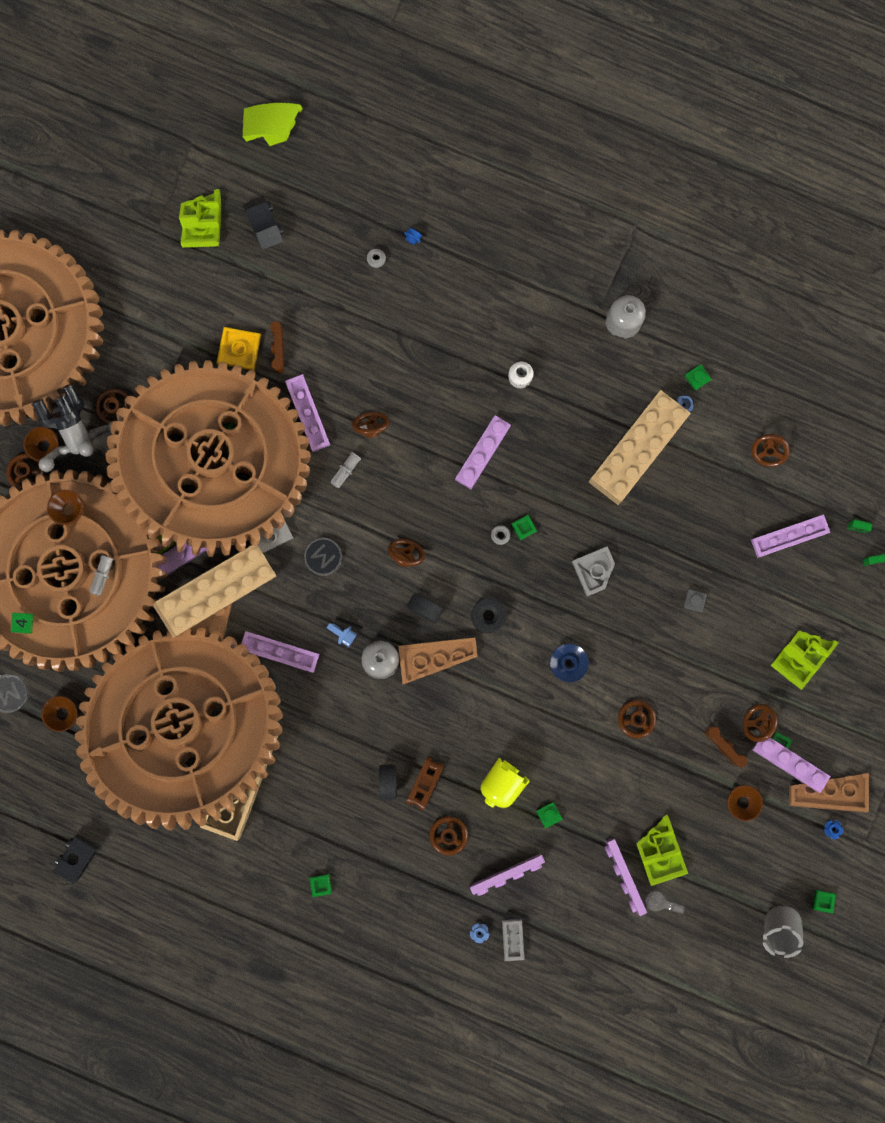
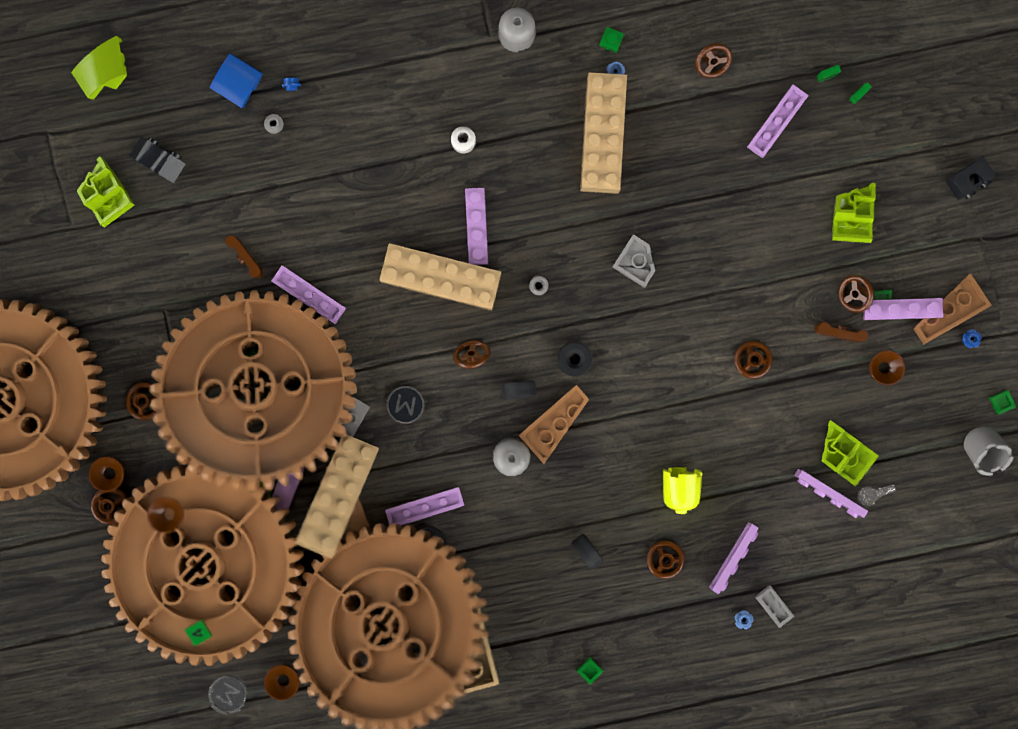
camera: 35 degrees left, 5 degrees up
wheel [31,383,114,472] -> none
light grey axle [90,555,114,596] -> none
yellow tile [217,327,262,371] -> none
medium blue piece [327,623,357,647] -> none
light grey axle [331,452,361,488] -> none
reddish brown piece [352,412,390,438] -> none
reddish brown plate [406,756,445,811] -> none
green tile [511,515,537,541] -> none
green plate [536,802,563,829] -> none
dark blue dish [550,644,589,683] -> none
dark grey plate [683,589,707,613] -> none
none -> blue slope [209,53,263,108]
none -> tan brick [379,243,501,311]

